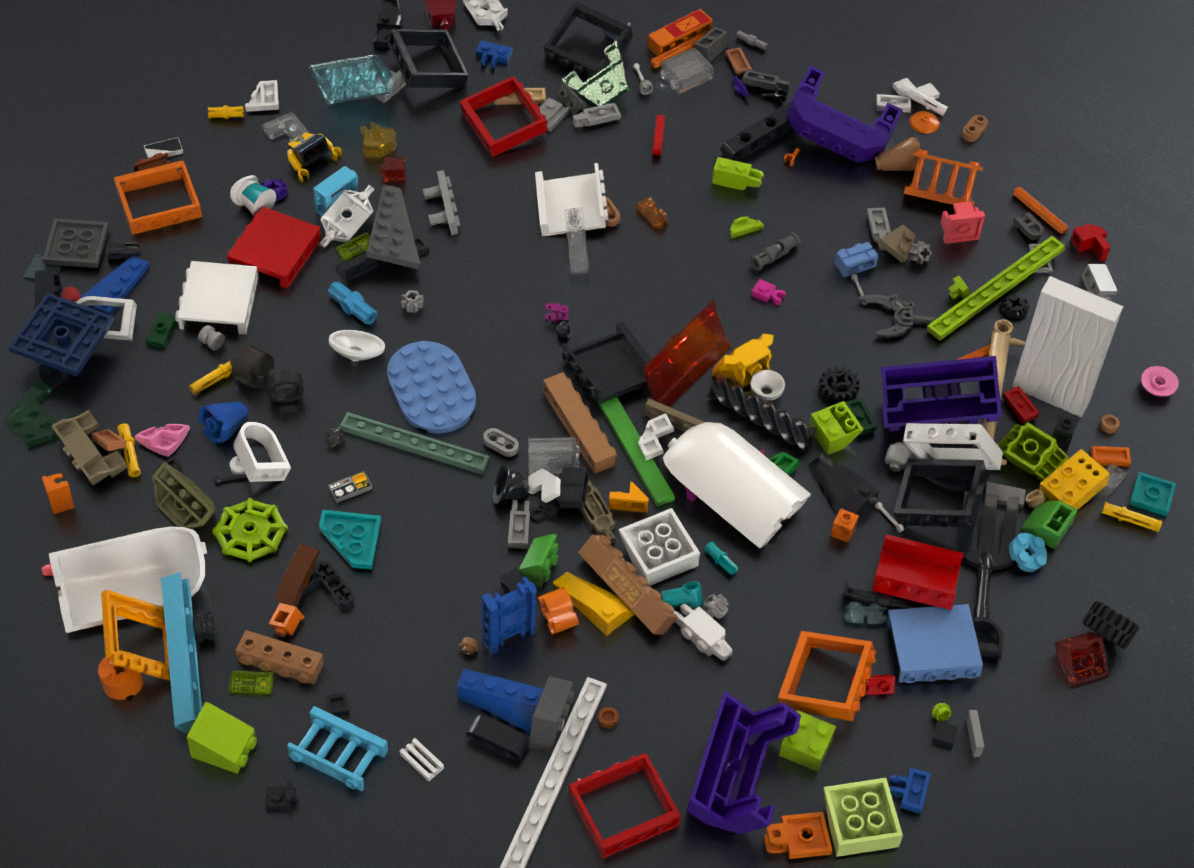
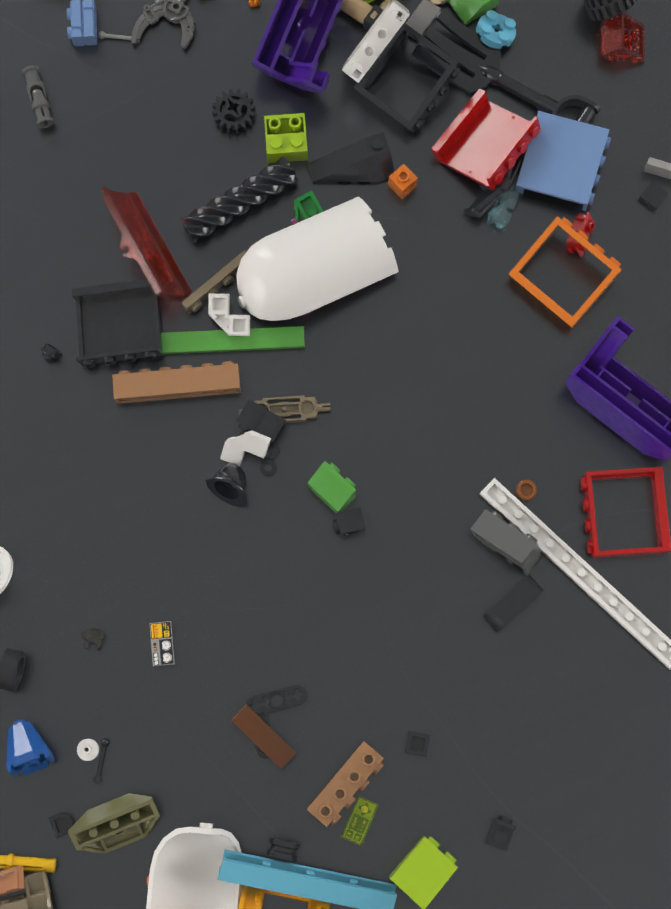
camera: 65 degrees left, 25 degrees up
bright pink brick [135,424,190,457] -> none
lime plate [212,498,288,562] -> none
white window [234,422,291,482] -> none
orange brick [269,603,305,637] -> none
medium azure fence [287,706,388,791] -> none
teal plate [319,510,381,570] -> none
sand green tile [340,412,490,475] -> none
medium blue plate [387,341,476,434] -> none
white tile [399,738,444,782] -> none
blue wedge [457,668,544,736] -> none
medium nougat plate [459,637,478,655] -> none
blue fence [481,577,537,655] -> none
light grey plate [483,428,519,457] -> none
light grey hinge [508,500,530,549] -> none
clear brick [528,437,580,477] -> none
orange brick [538,587,579,635] -> none
magenta piece [545,303,569,322] -> none
yellow wedge [552,572,635,636] -> none
medium nougat brick [578,534,678,635] -> none
light orange slope [609,481,649,513] -> none
white slope [619,508,700,586] -> none
teal piece [661,581,703,608] -> none
white hinge [674,604,733,661] -> none
light grey gear [703,594,729,619] -> none
teal axle [704,541,738,575] -> none
yellow slope [712,334,774,389] -> none
white piece [750,370,785,400] -> none
dark pink plate [751,279,786,305] -> none
lime brick [779,710,836,772] -> none
dark green plate [845,398,877,435] -> none
white hinge [875,502,904,532] -> none
light grey head [885,442,913,472] -> none
lime plate [932,703,952,722] -> none

